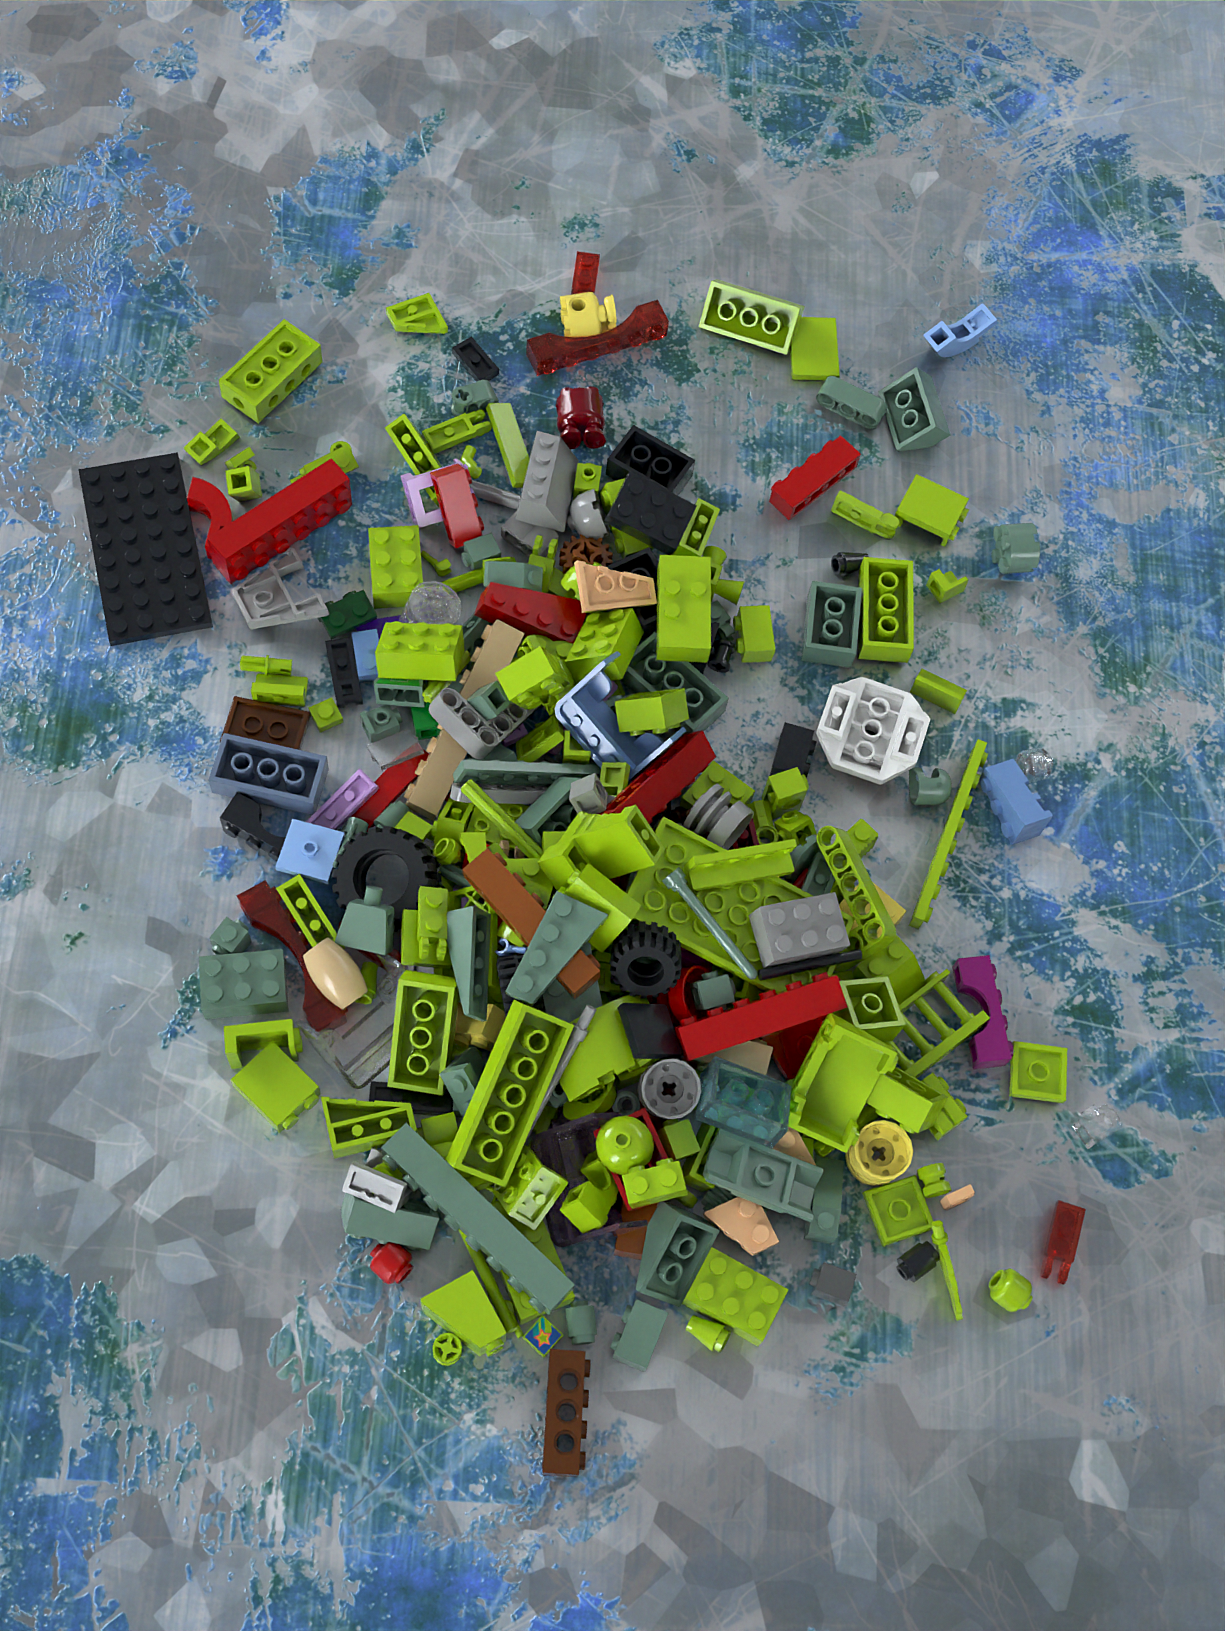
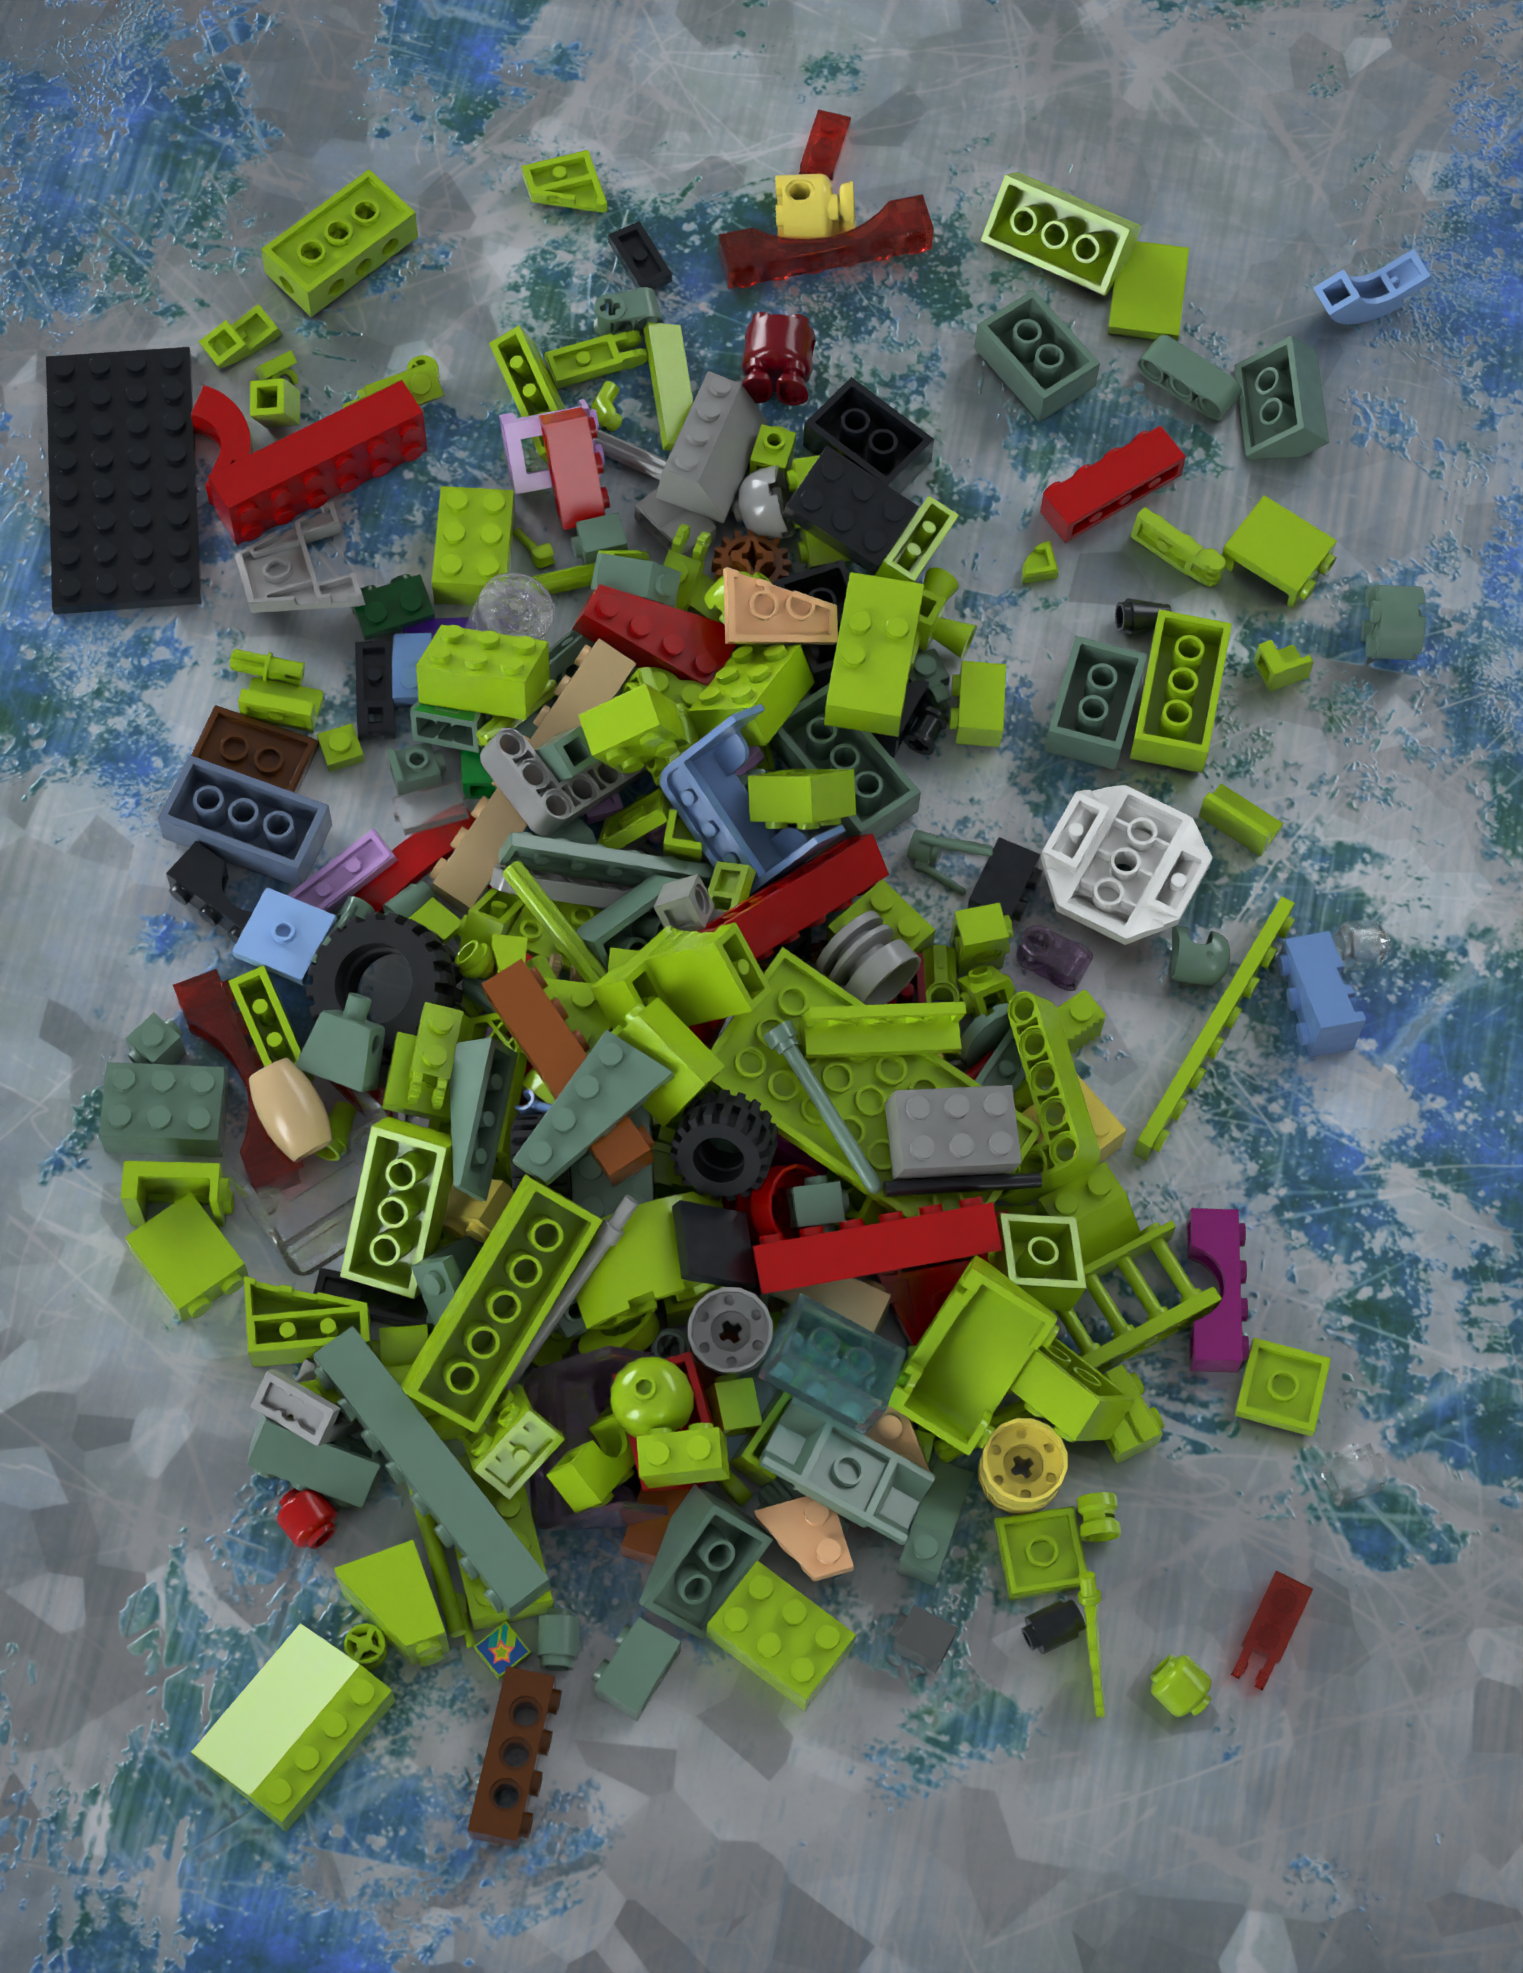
camera: 15 degrees right, 0 degrees up
lime cone [686,1315,731,1353] -> none
light nougat tile [940,1184,975,1211] -> none
none -> lime slope [191,1623,395,1832]
none -> sand green plant [907,829,993,895]
none -> sand green brick [974,289,1100,422]
none -> clear purple piece [1016,925,1093,991]
none -> lime tile [1021,541,1059,584]

